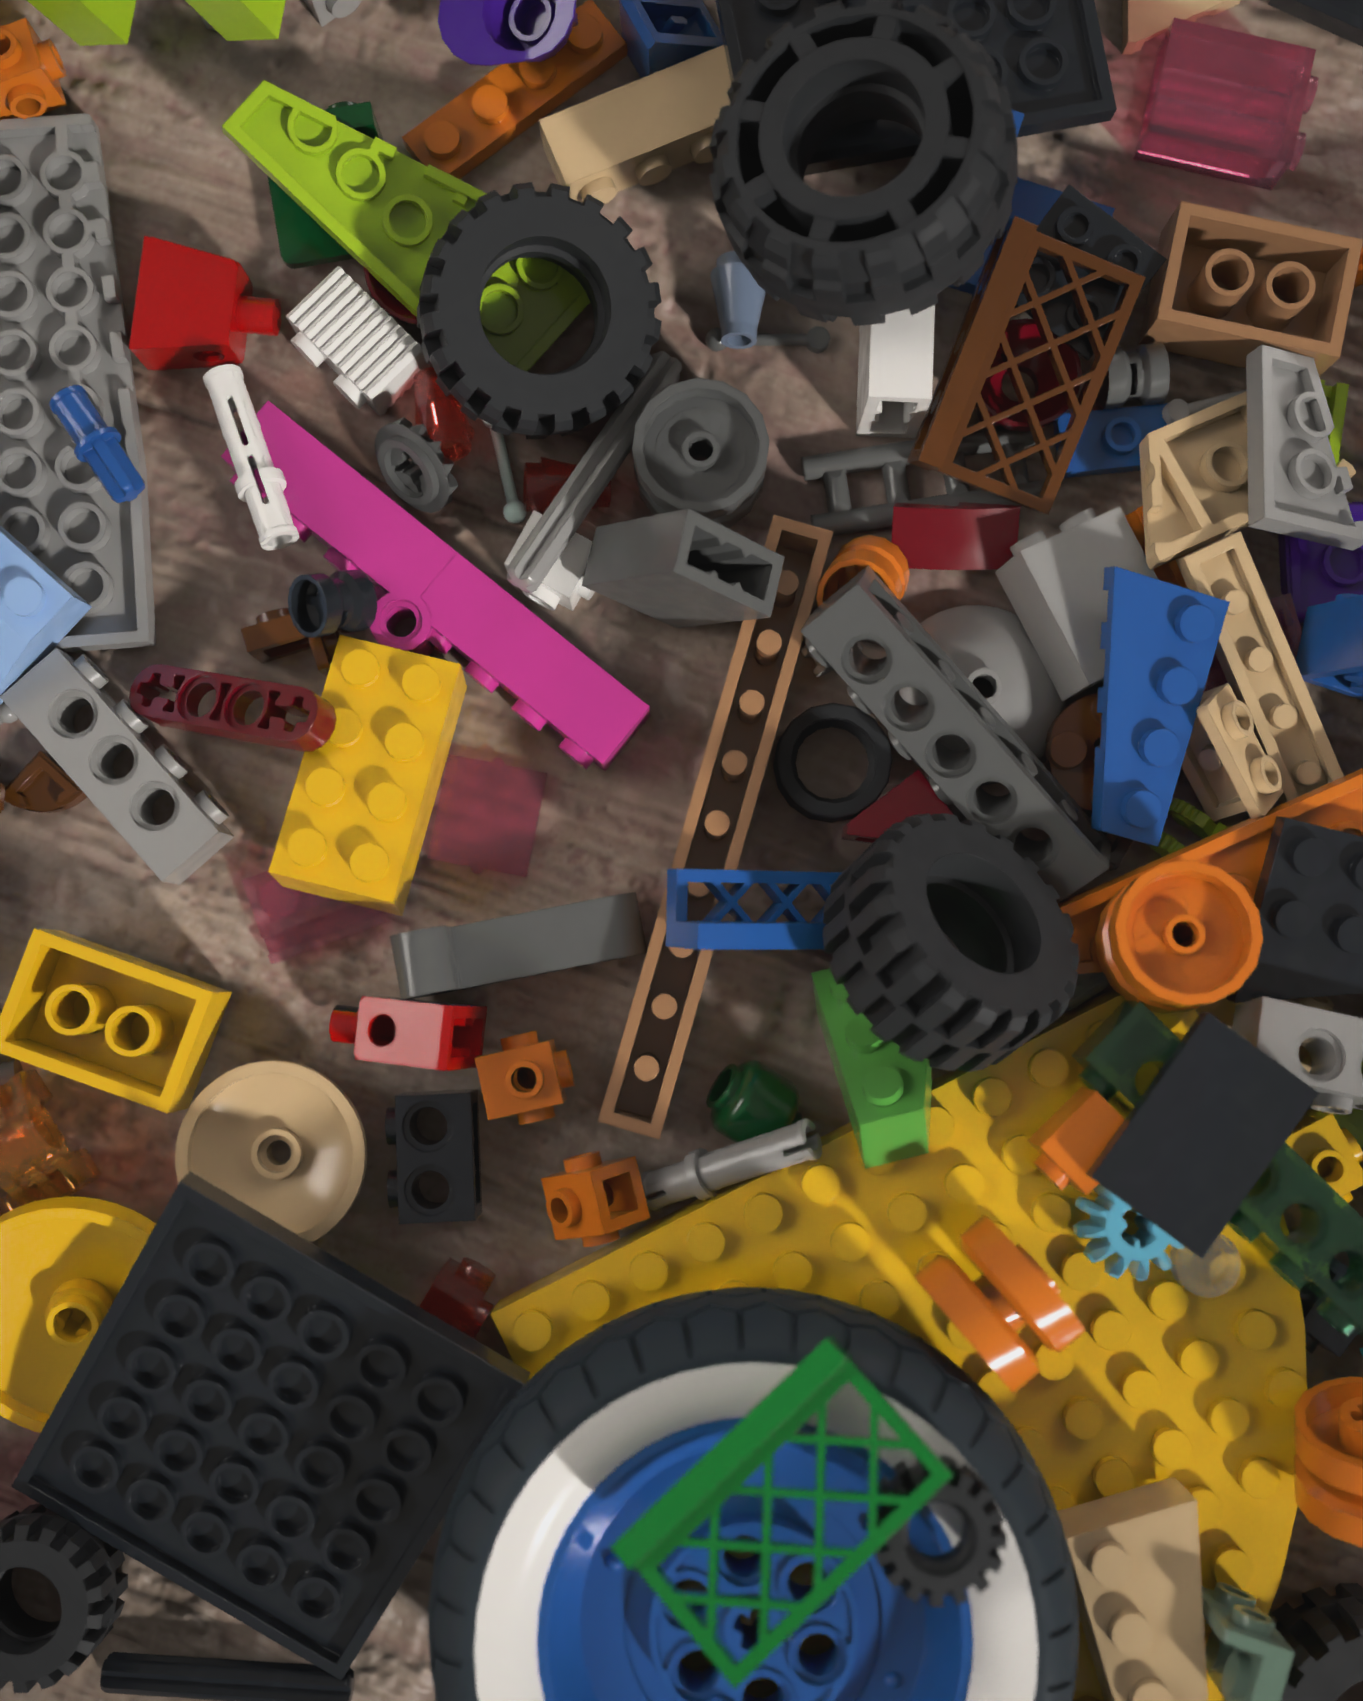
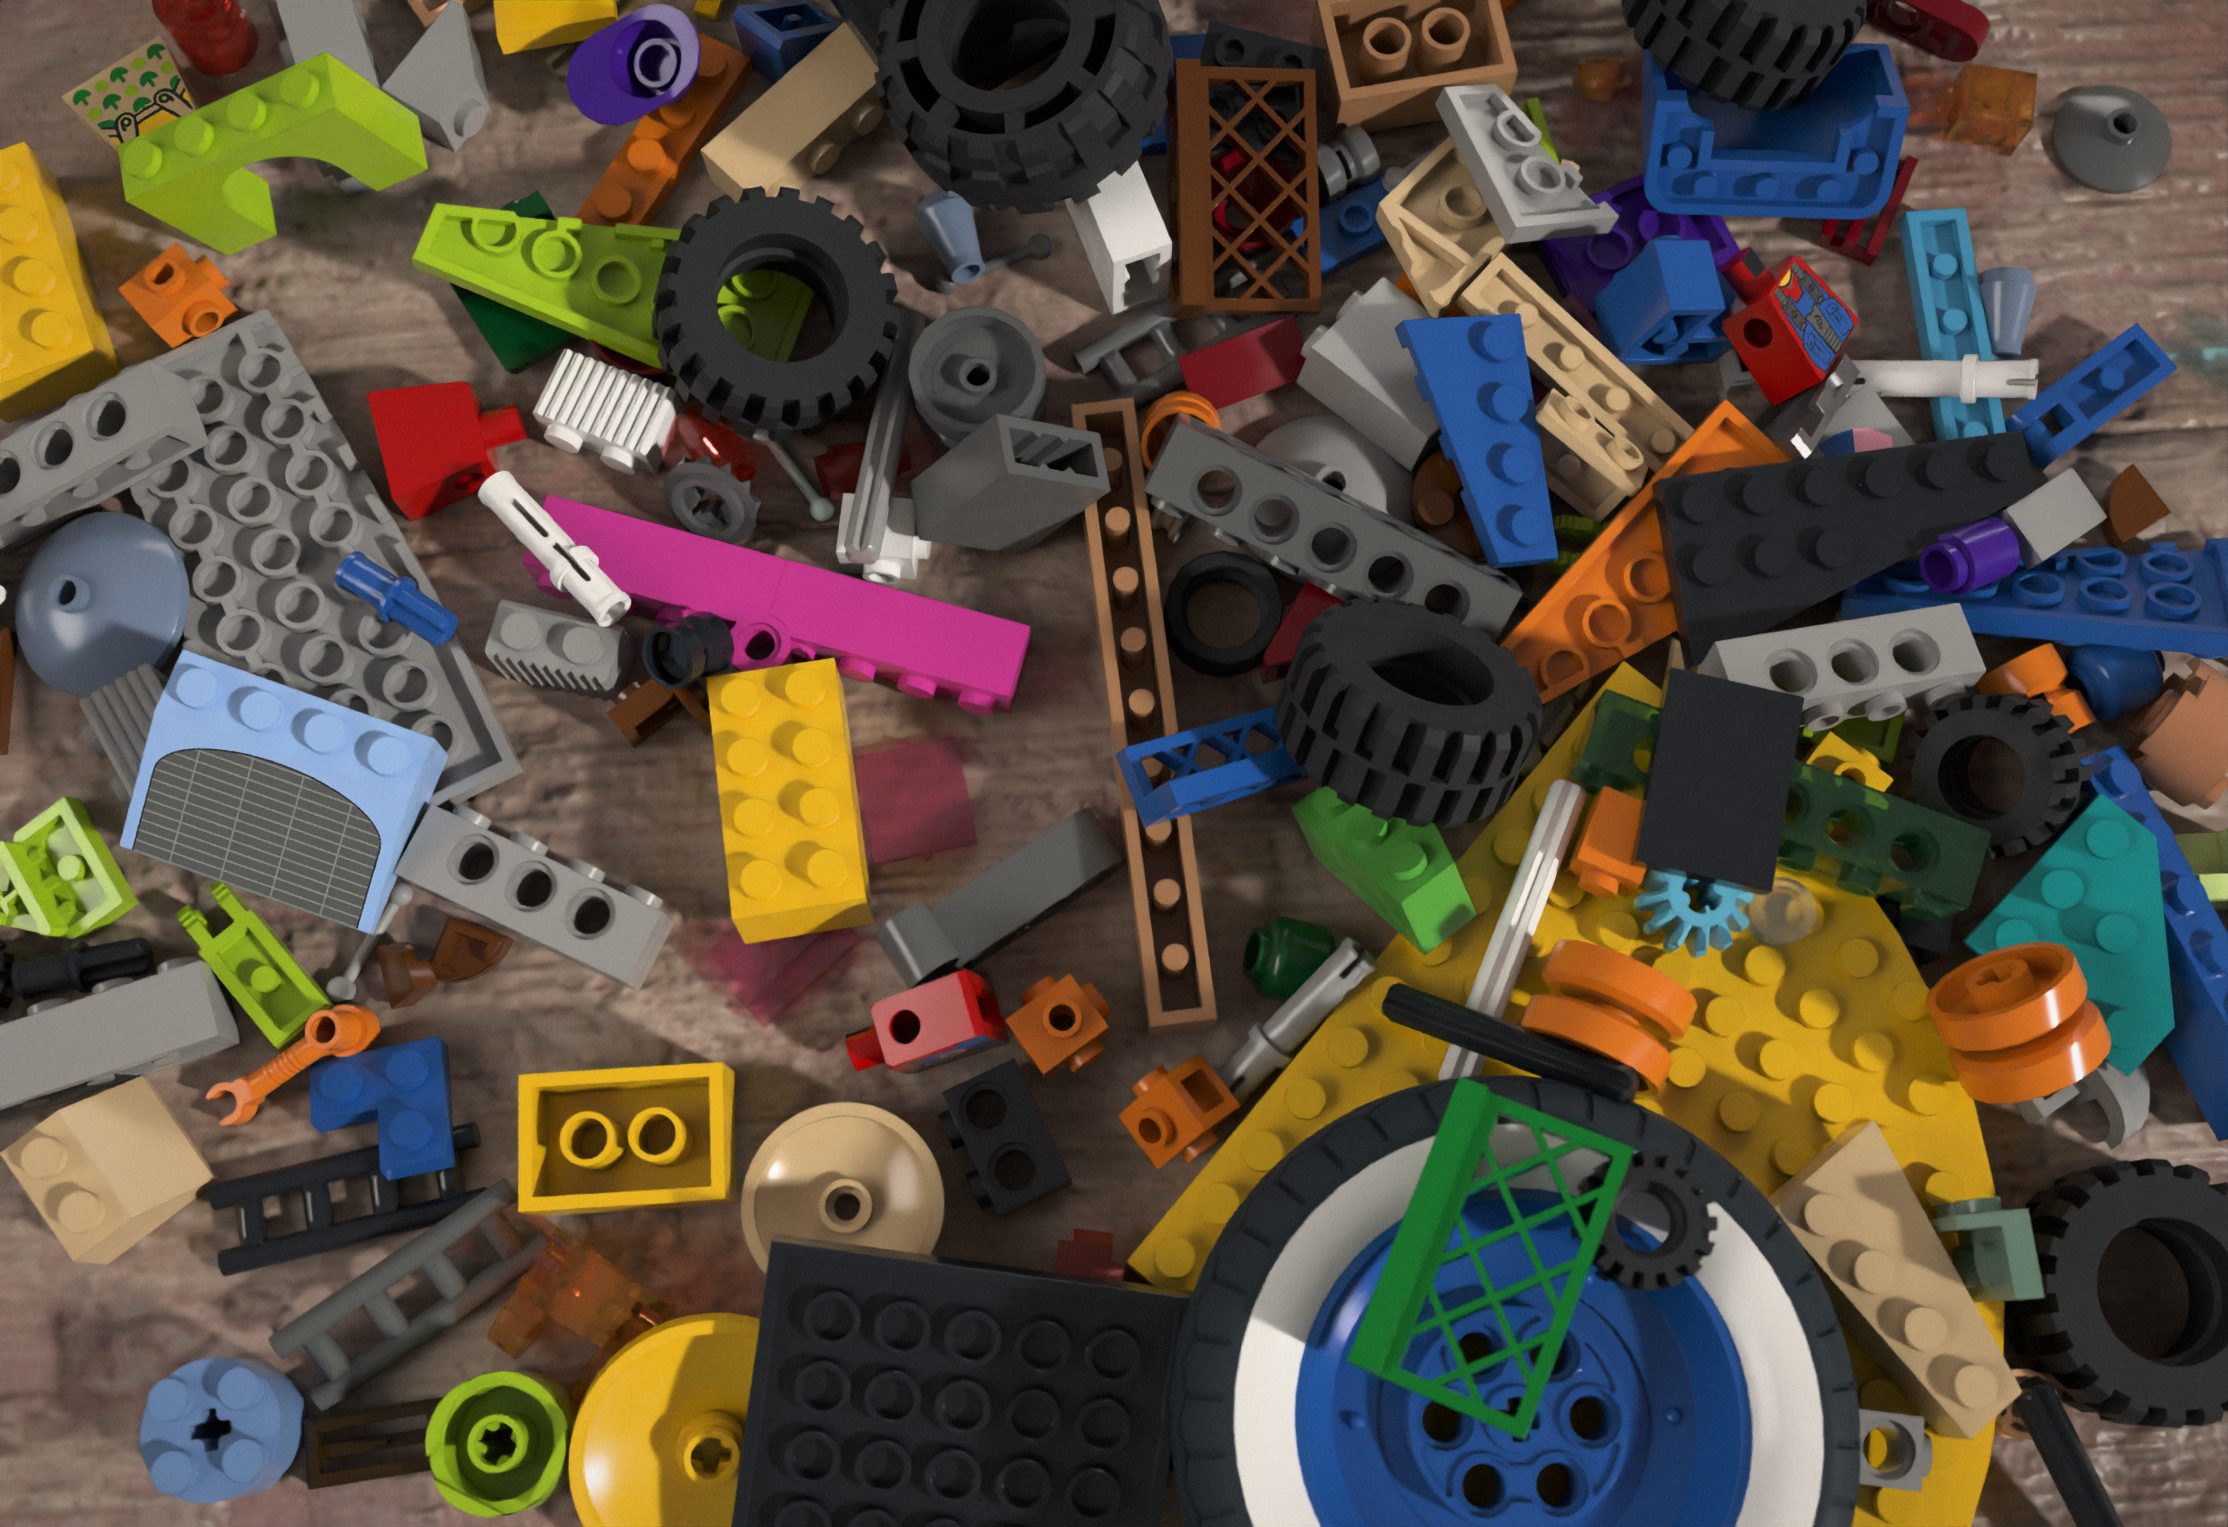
camera: 25 degrees left, 10 degrees down
dark red beam [129,664,336,752] -> none
orange wheel [1095,860,1263,1014] -> none
none -> light grey brick [484,599,638,703]
none -> black axle [1382,983,1640,1104]
none -> white axle [1438,779,1587,1081]

